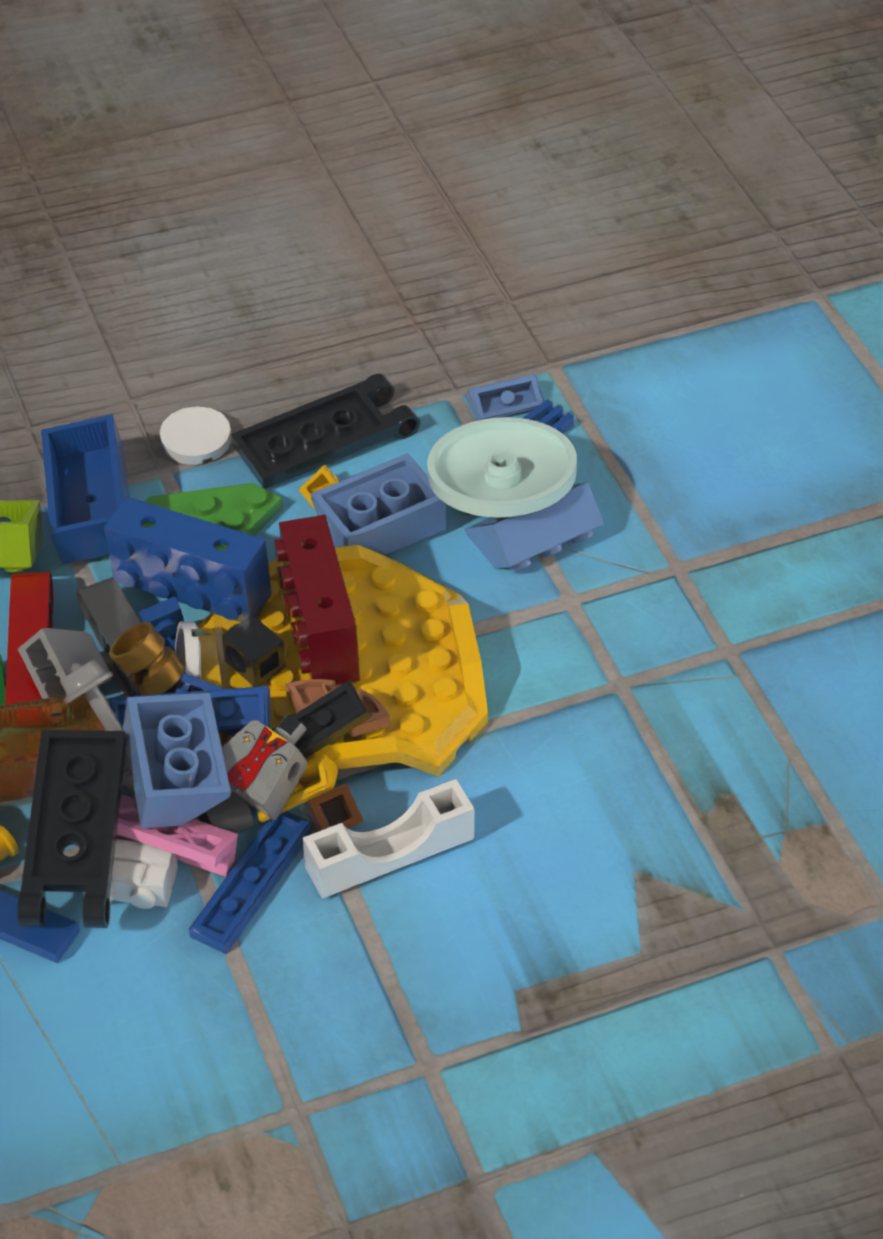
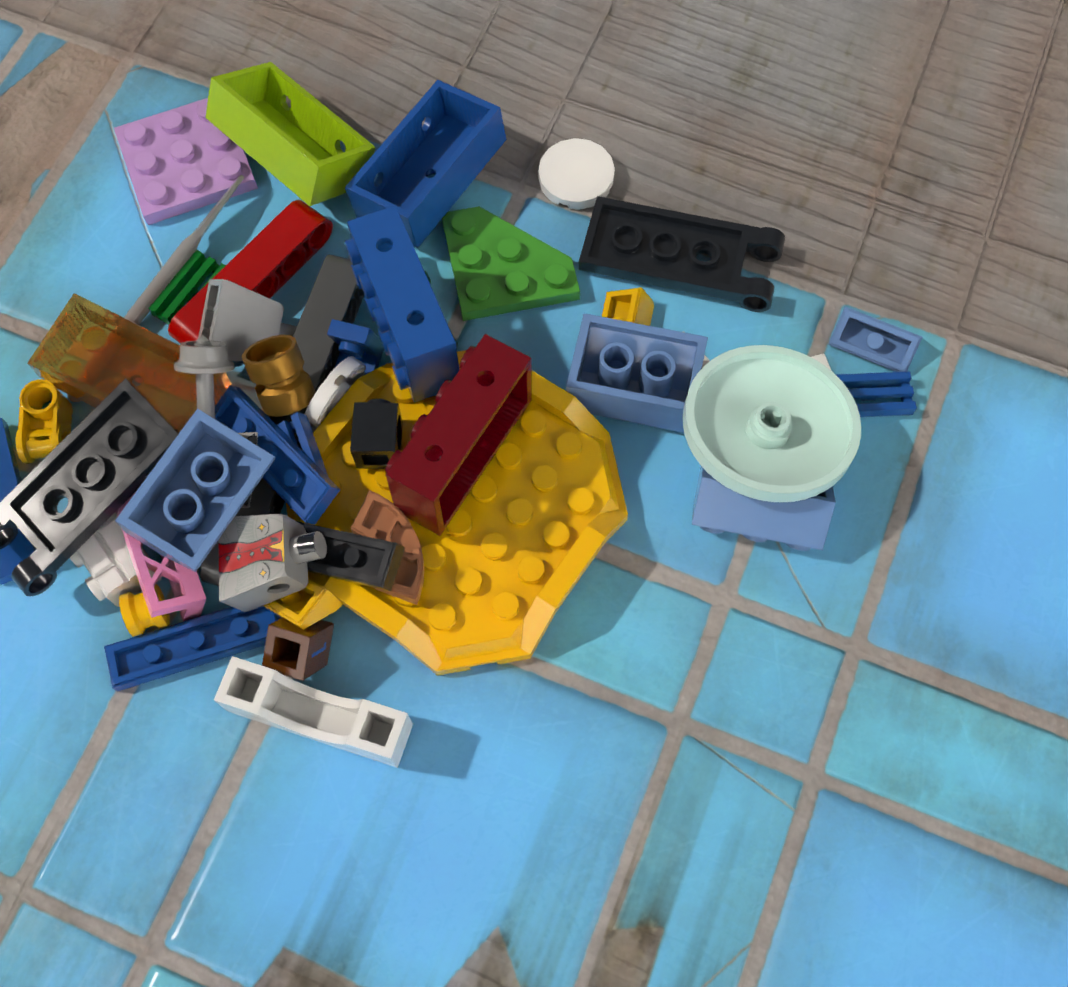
camera: 45 degrees right, 20 degrees up
none -> yellow wheel [119,584,170,637]

